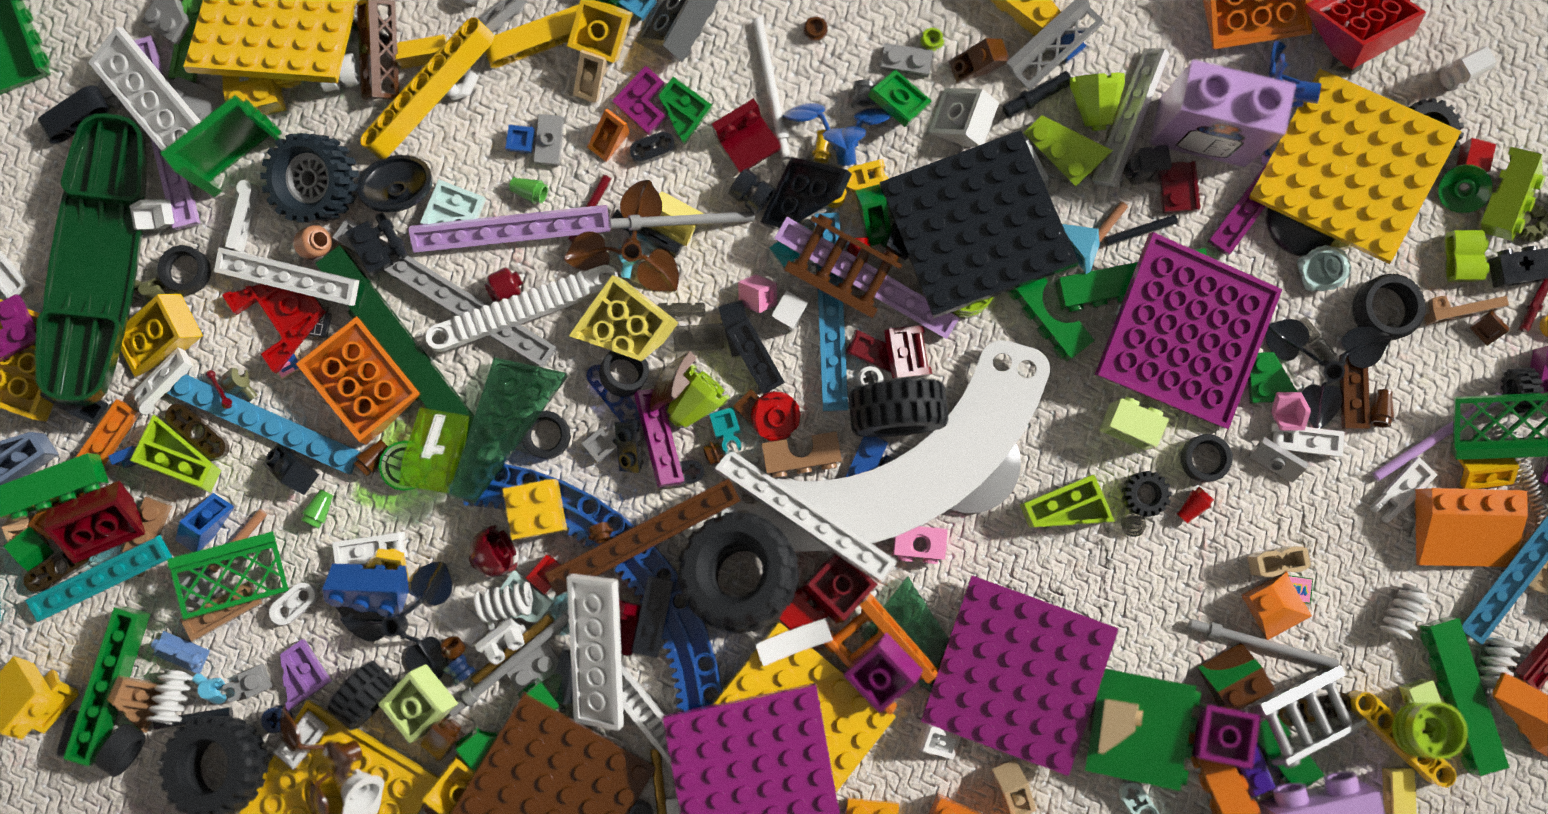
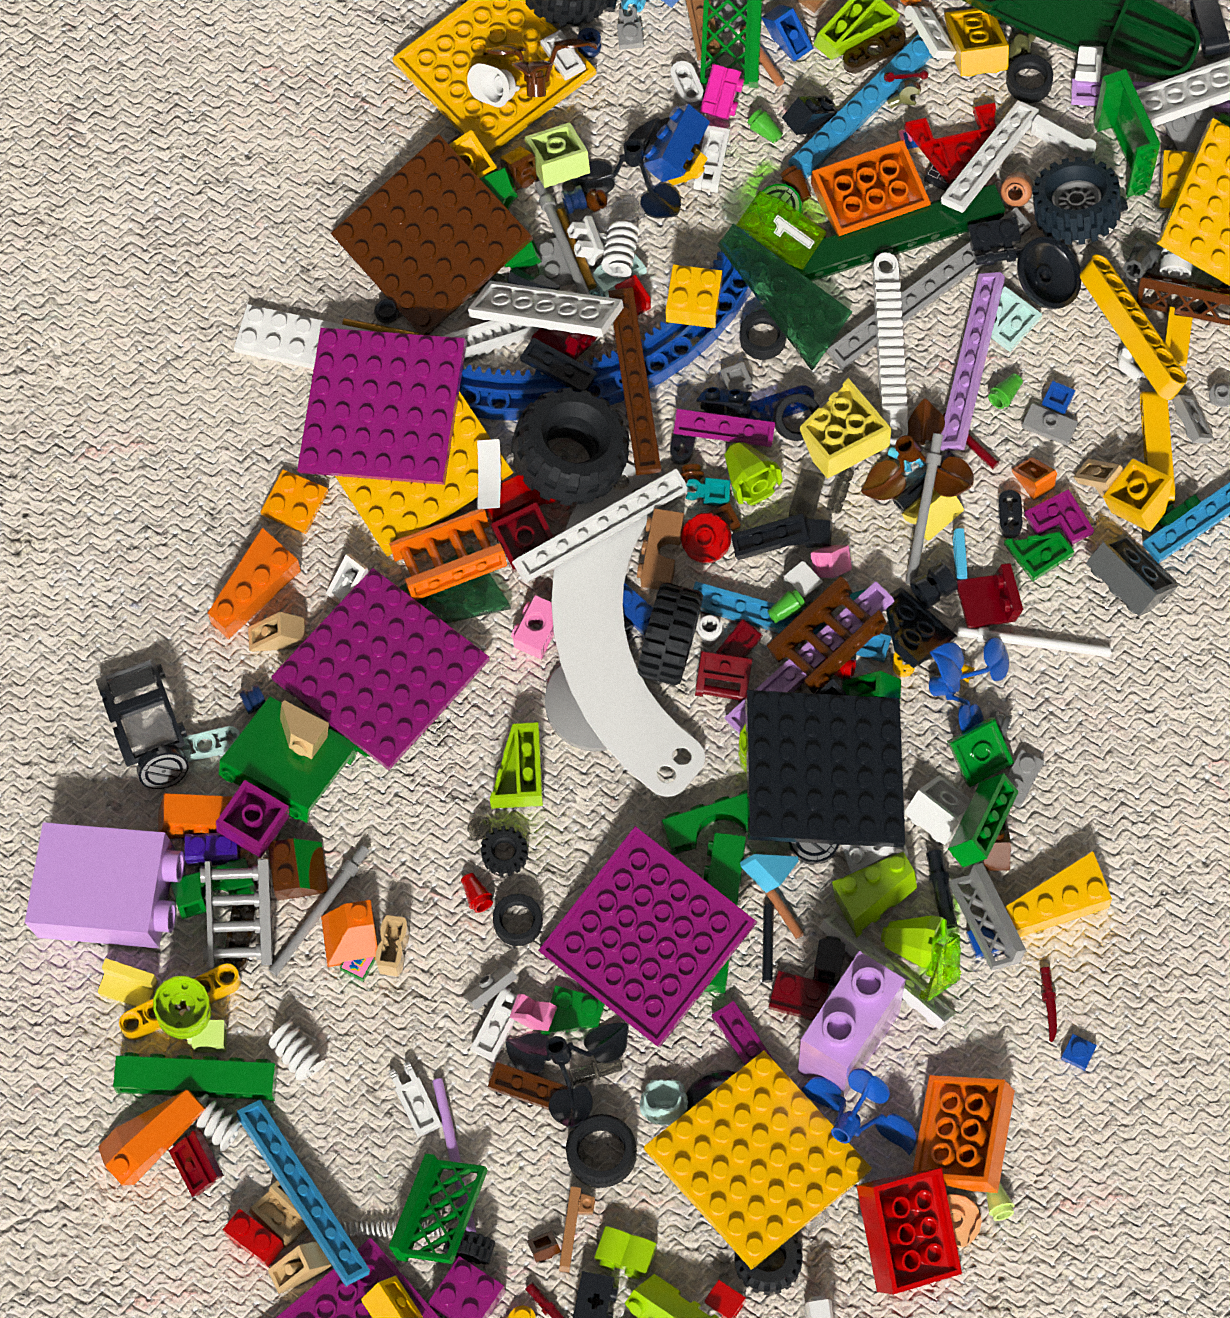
camera: 115 degrees right, 15 degrees down
medium lavender wing [280,639,332,710] -> none
black tyre [327,661,397,731] -> none
dark red cylinder [469,525,517,578] -> none
dark red head [484,267,523,302] -> none
reddish brown plate [588,522,613,544] -> none
slope [649,351,697,411] -> none
reddish brown plate [804,16,828,41] -> none
magenta brick [843,633,923,713] -> none
yellow plate [846,159,889,192] -> none
lime plate [920,28,944,52] -> none
yellowish green brick [1099,397,1169,451] -> none
reddish brown cone [1370,389,1395,428] -> none
orange slope [1415,488,1528,567] -> none
green dish [1438,164,1493,213] -> none
yellow panel [1458,458,1519,489] -> none
none -> dark blue wheel [238,684,266,715]
none -> dark pink brick [700,64,745,121]
none -> bright green cone [767,589,807,623]
none -> clear neon green wing [920,932,961,1002]
none -> green brick [948,773,1019,867]
none -> medium azure tile [952,528,967,582]
none -> dark grey piece [1123,240,1161,280]

